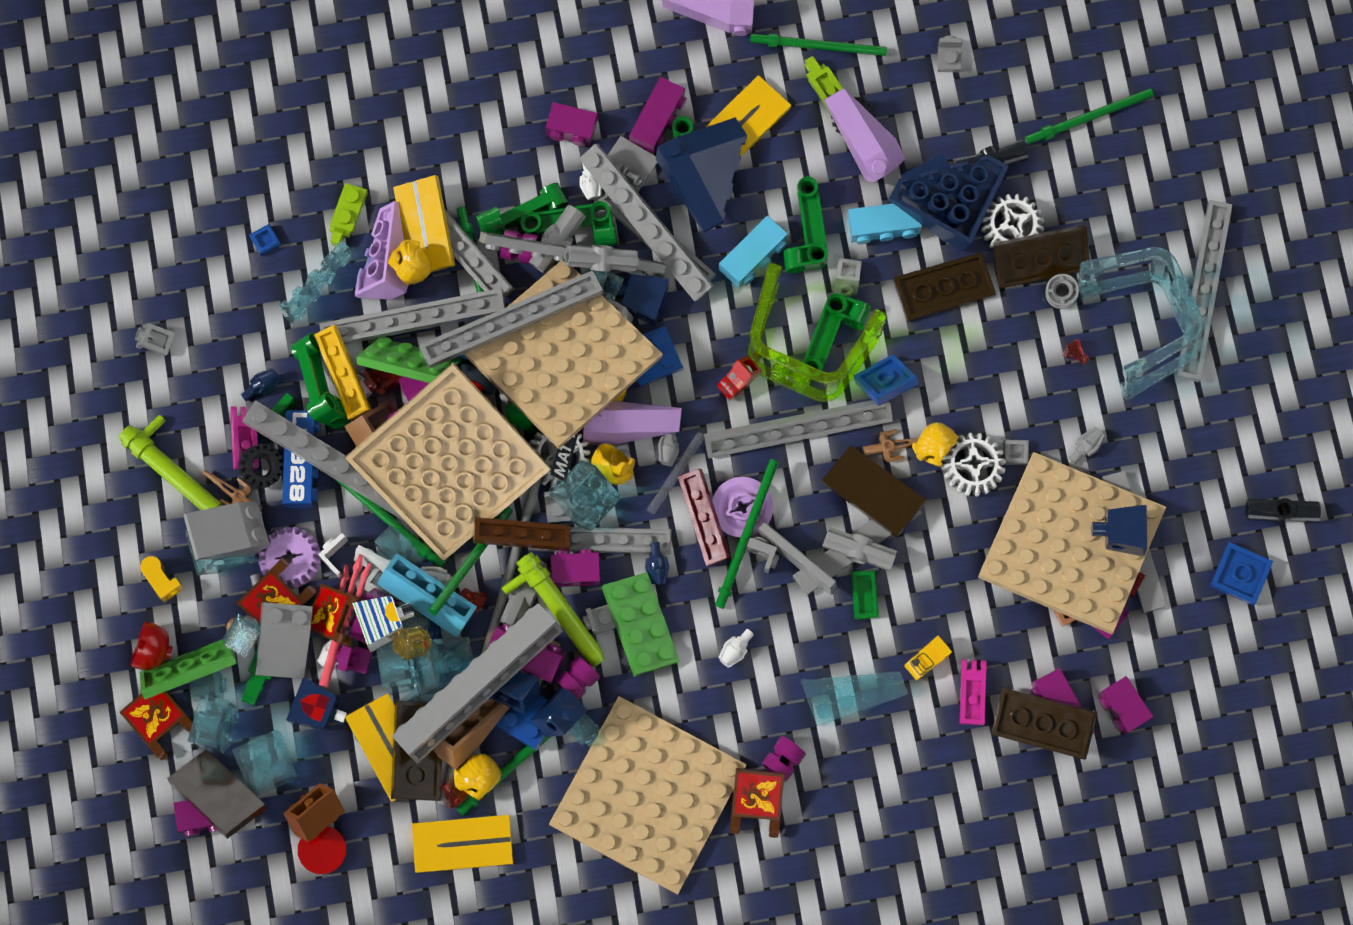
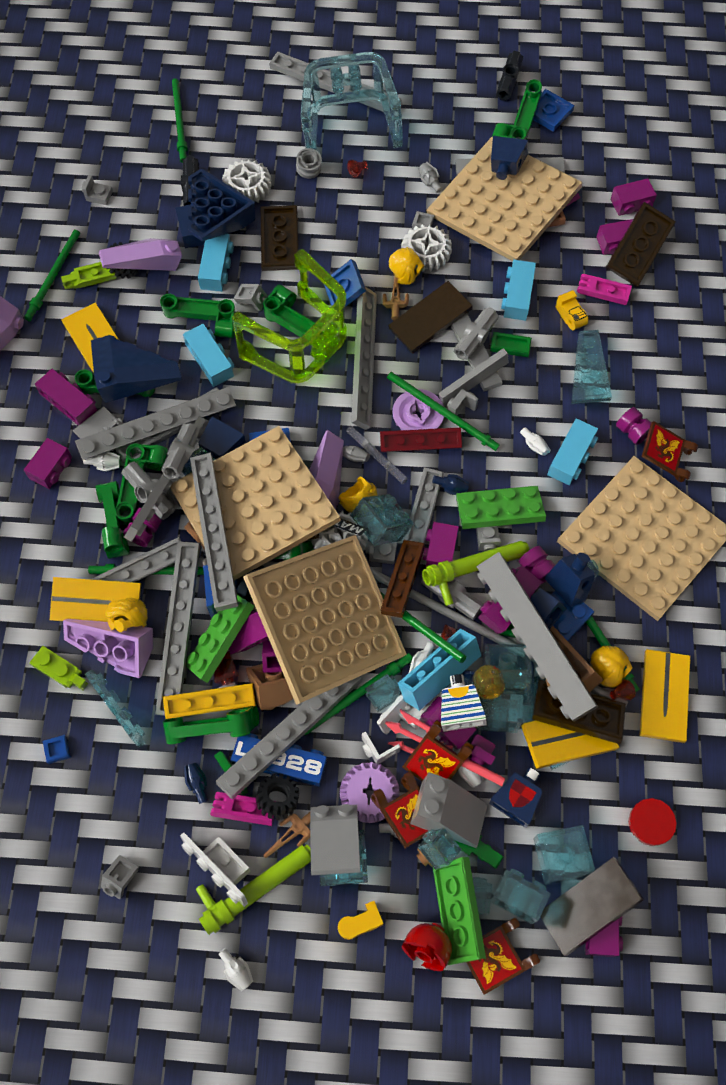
camera: 75 degrees left, 10 degrees down
dark orange brick [283,783,345,842] -> none
red leg [717,355,762,401] -> none
dark brown tile [993,224,1091,289] -> none
none -> white bracket [180,833,250,907]
none -> white piece [219,948,253,991]
none -> green piece [492,79,542,140]
none -> medium azure brick [501,259,536,321]
none -> medium azure brick [547,418,599,485]

